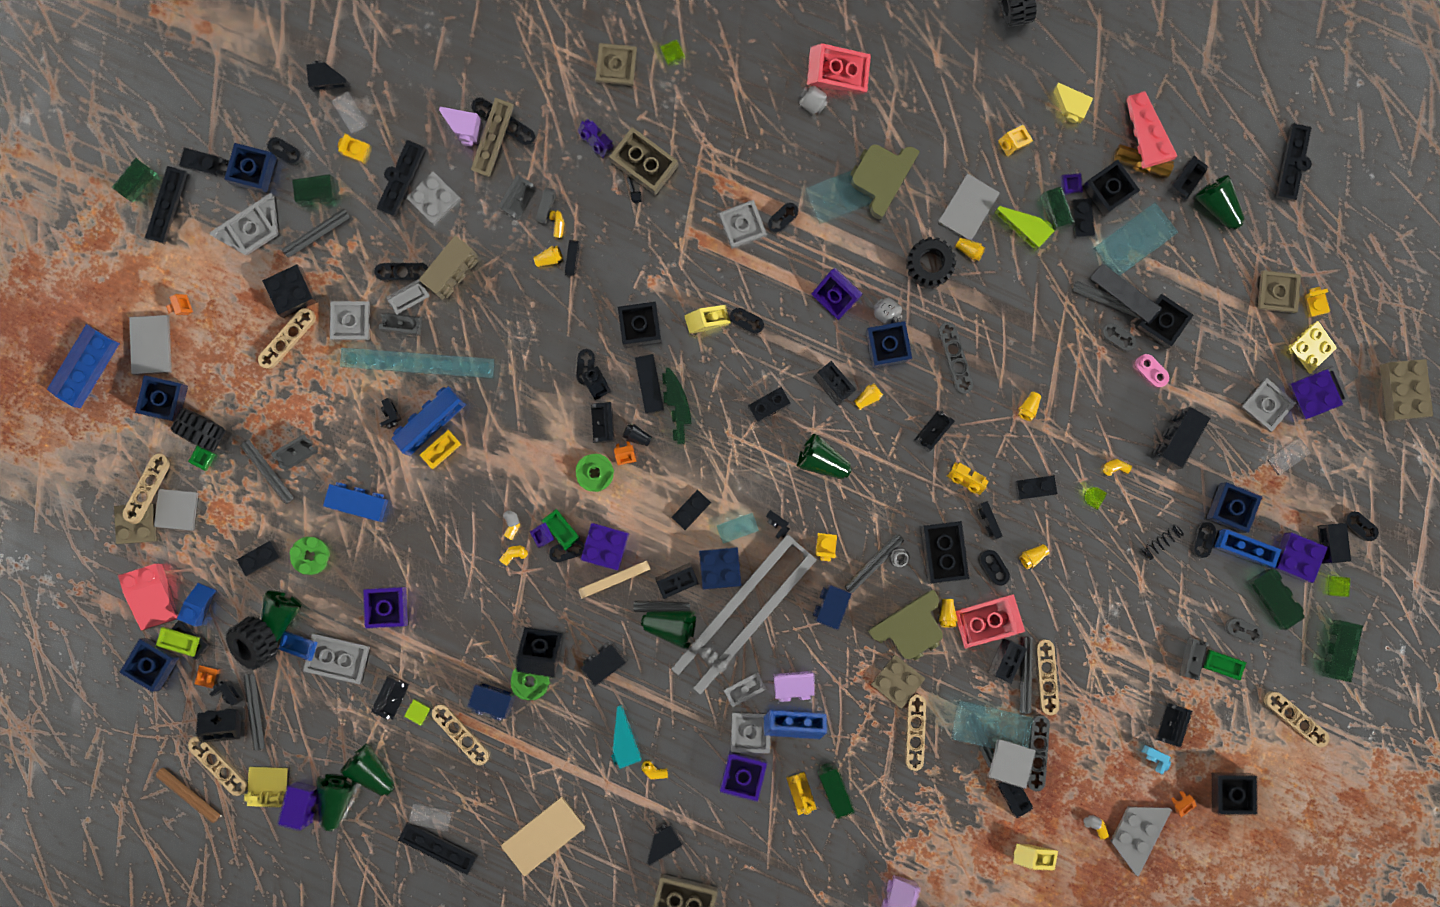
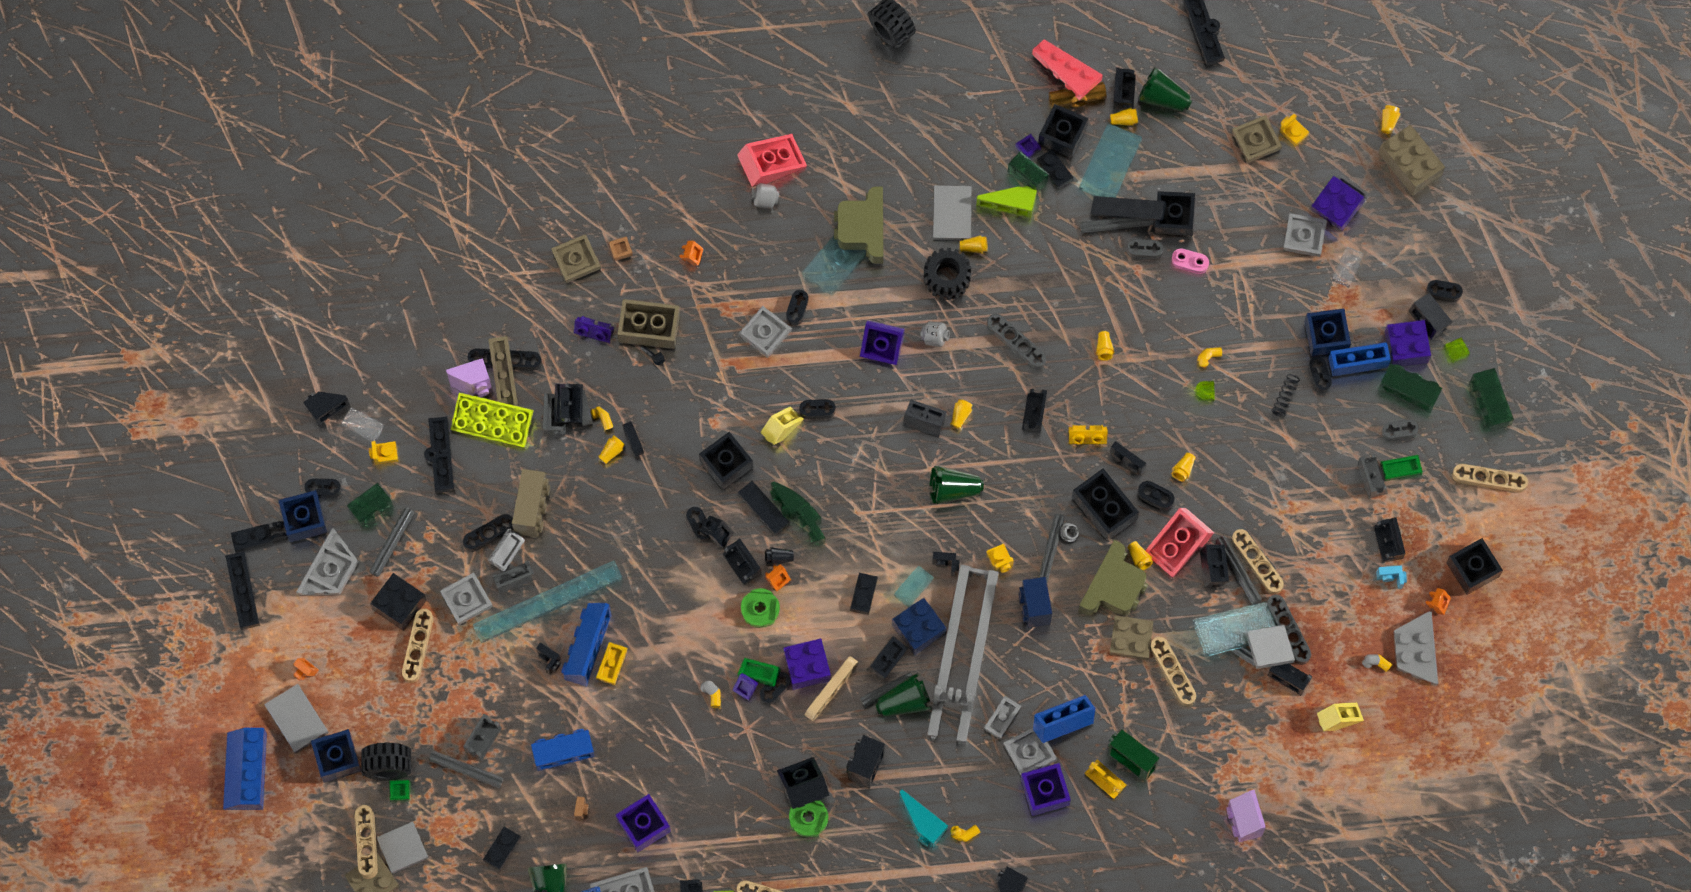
camera: 30 degrees left, 15 degrees down
clear green brick [112,157,156,203] -> none
bright green plate [290,537,330,575] -> none
light grey plate [406,172,461,225] -> none
dark blue brick [467,682,516,721] -> none
yellow arm [499,545,528,566] -> none
clear neon green tile [660,39,685,65] -> none
black brick [747,387,791,424] -> none
lavender slope [773,671,815,702] -> none
dark blue brick [866,321,913,368] -> none
yellow bracket [998,125,1033,156] -> none
black plate [1016,475,1057,500] -> none
light yellow slope [1054,83,1093,123] -> none
black brick [1153,406,1210,470] -> none
light yellow hinge [1287,321,1337,374] -> none
none -> neon yellow tile [450,393,534,447]
none -> black hinge [554,384,583,423]
none -> medium nougat plate [574,796,589,821]
none -> medium nougat plate [609,236,633,261]
none -> orange tile [679,241,703,266]
none -> yellow cone [1110,108,1138,126]
none -> yellow cone [1381,105,1400,134]

